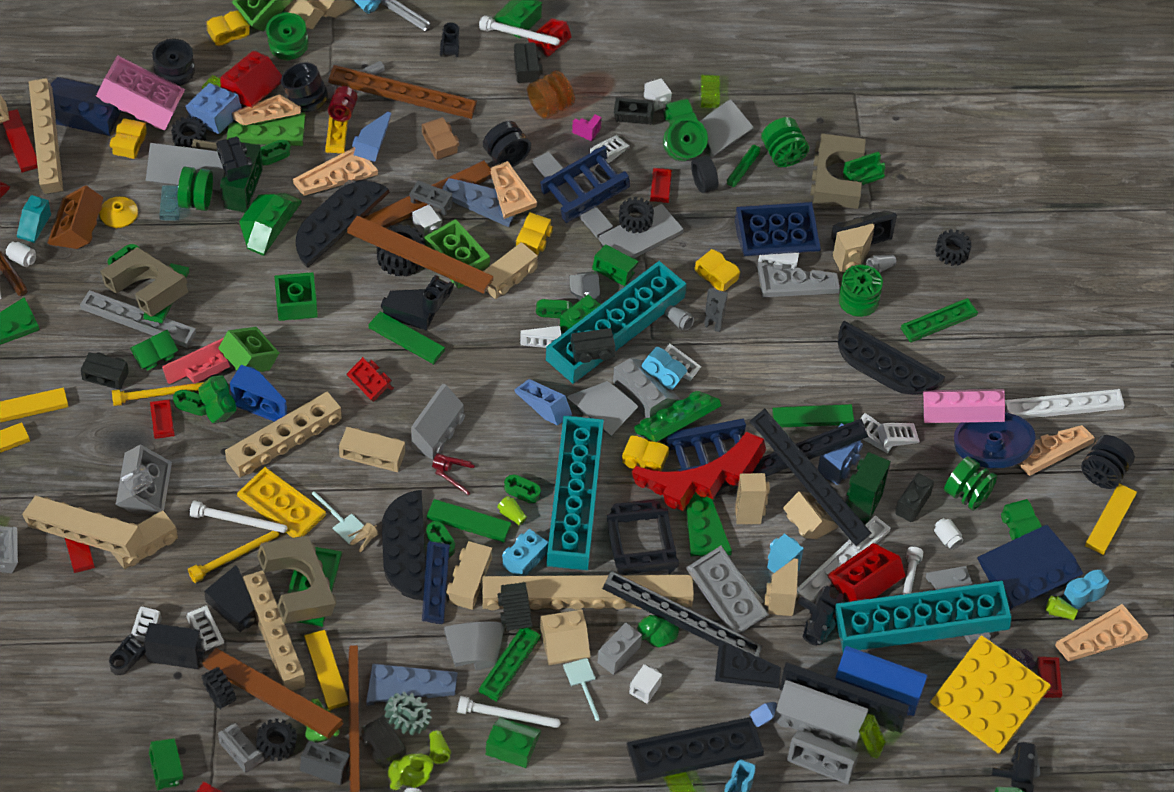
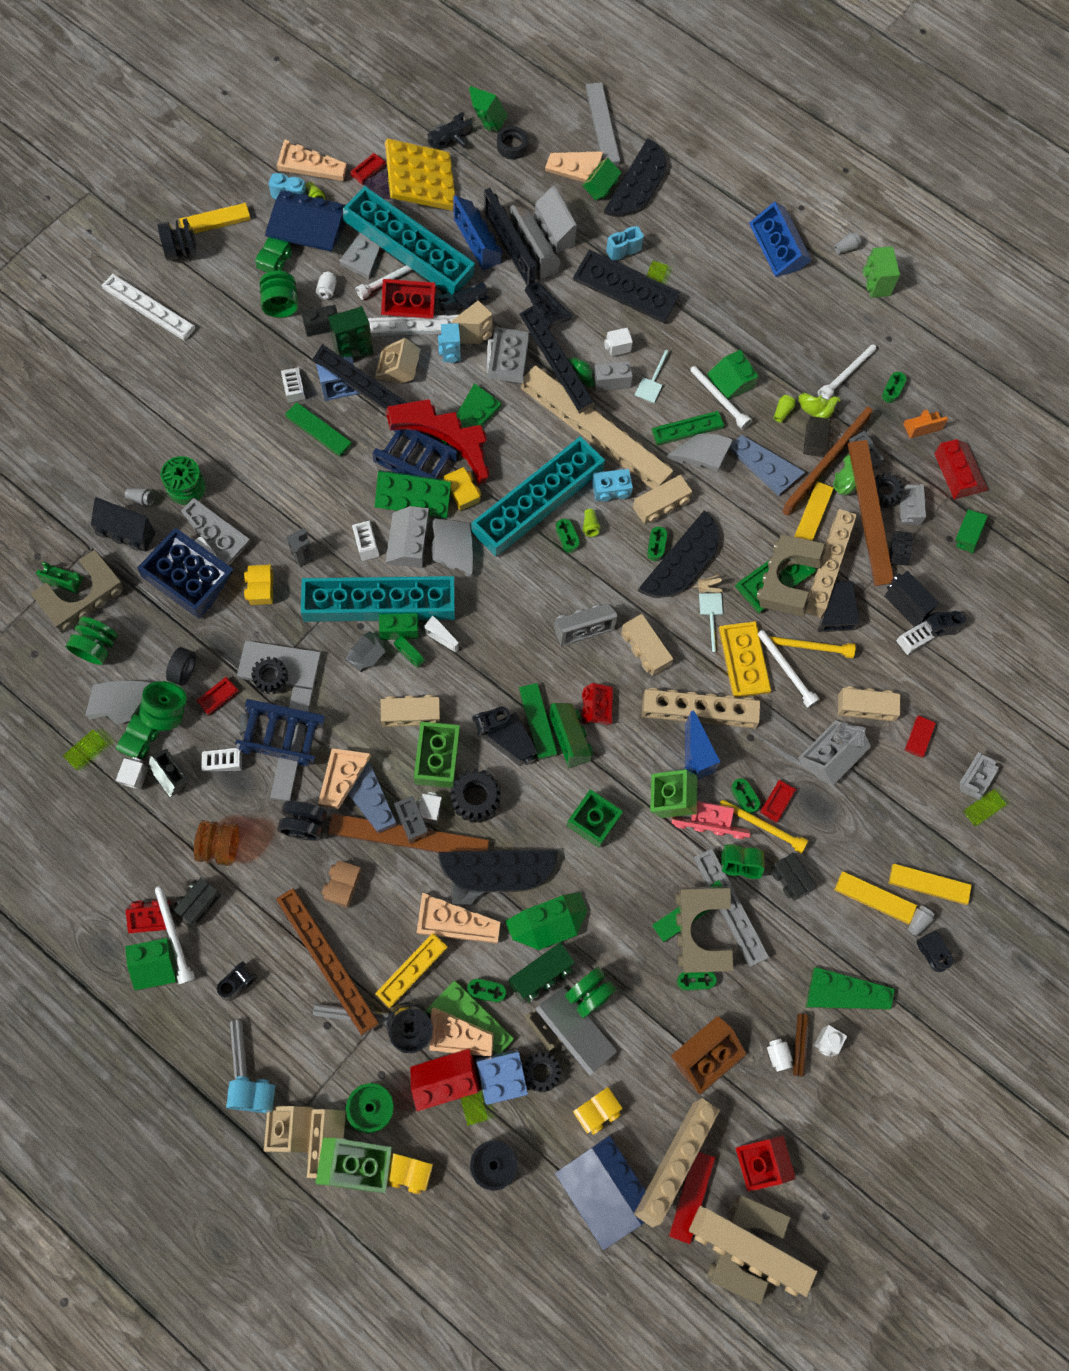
camera: 140 degrees left, 15 degrees up
teal slope [17,195,51,243] -> none
tan brick [22,495,144,558] -> none
bright pink slope [96,55,185,131] -> none
yellow dish [99,196,138,228] -> none
clear light blue plate [159,185,180,220] -> none
white slope [187,605,224,651] -> none
green brick [198,375,236,424] -> none
black brick [216,136,253,182] -> none
dark red wheel [328,86,358,122] -> none
dark orange tile [347,216,494,294] -> none
medium blue slope [352,112,391,162] -> none
sand green gear [384,692,432,735] -> none
dark blue tile [422,541,450,625] -> none
green tile [427,499,511,543] -> none
dark red plant [432,453,475,495] -> none
pearl dark grey brick [497,582,532,631] -> none
medium blue slope [514,379,572,425] -> none
yellow brick [516,212,553,255] -> none
tan slope [540,609,590,665] -> none
pearl dark grey brick [571,328,615,363] -> none
dark pink panel [572,114,601,142] -> none
green hinge [592,244,638,286] -> none
black wedge [607,499,679,575] -> none
medium azure brick [641,347,687,390] -> none
light grey cone [665,305,694,331] -> none
green axle [726,144,761,187] -> none
tan brick [735,473,770,524] -> none
black tile [749,408,872,547] -> none
medium blue slope [750,701,777,727] -> none
tan slope [833,224,874,273] -> none
black plate [837,321,945,395] -> none
clear neon green tile [859,714,886,759] -> none
white slope [877,423,920,447] -> none
green tile [900,298,978,343] -> none
bright pink slope [923,389,1005,423] -> none
black tyre [935,229,972,266] -> none
dark blue dish [954,412,1036,468] -> none
light nougat wing [1018,425,1095,476] -> none
none -> green slope [549,703,593,769]

